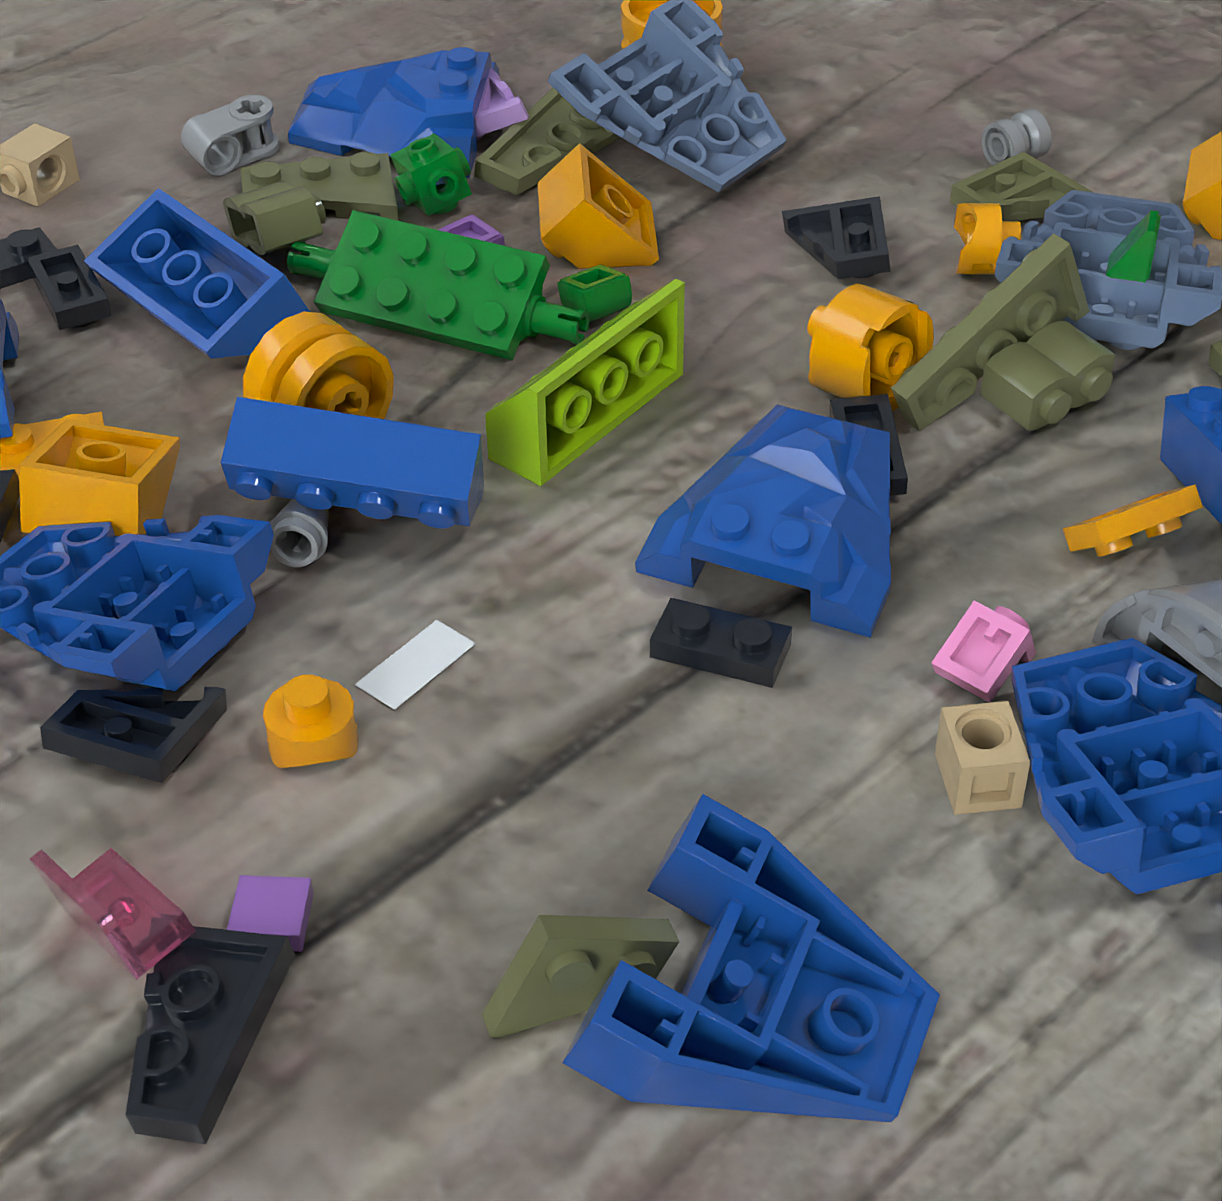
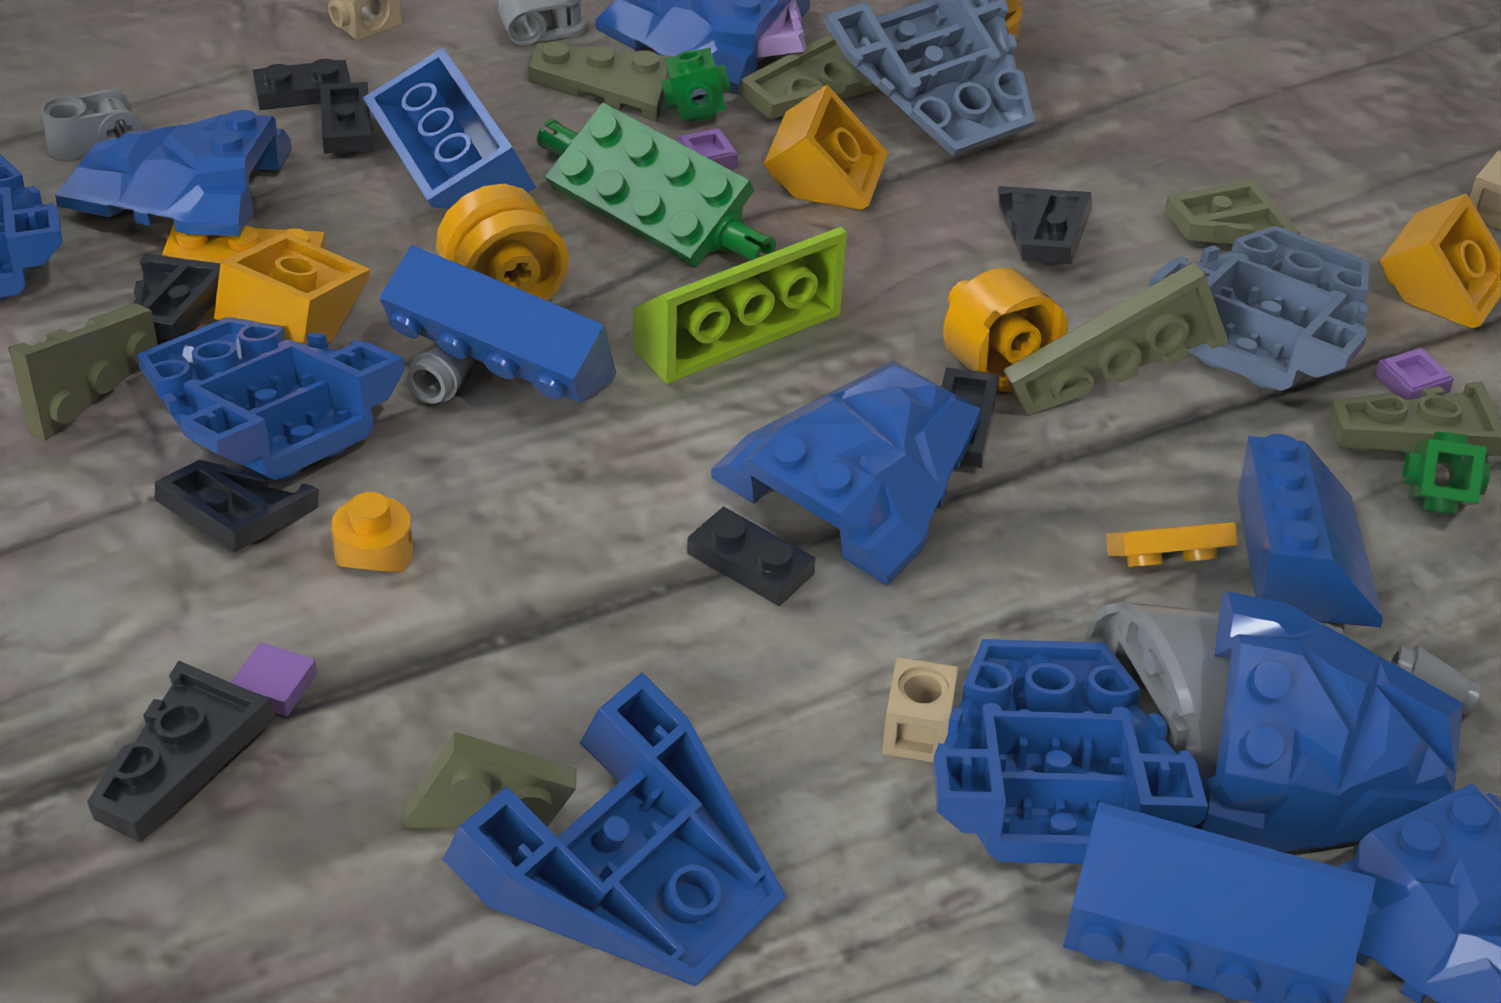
camera: 15 degrees right, 0 degrees up
clear pink panel [29,848,196,980] -> none
olive brick [223,181,326,255] -> none
white sticker [355,620,476,710] -> none
green brick [557,264,632,323] -> none
bright pink bracket [931,600,1036,703] -> none
light orange piece [954,203,1021,275] -> none
light grey wheel [981,109,1052,166] -> none
olive brick [981,321,1115,430] -> none
green slope [1106,210,1161,283] -> none

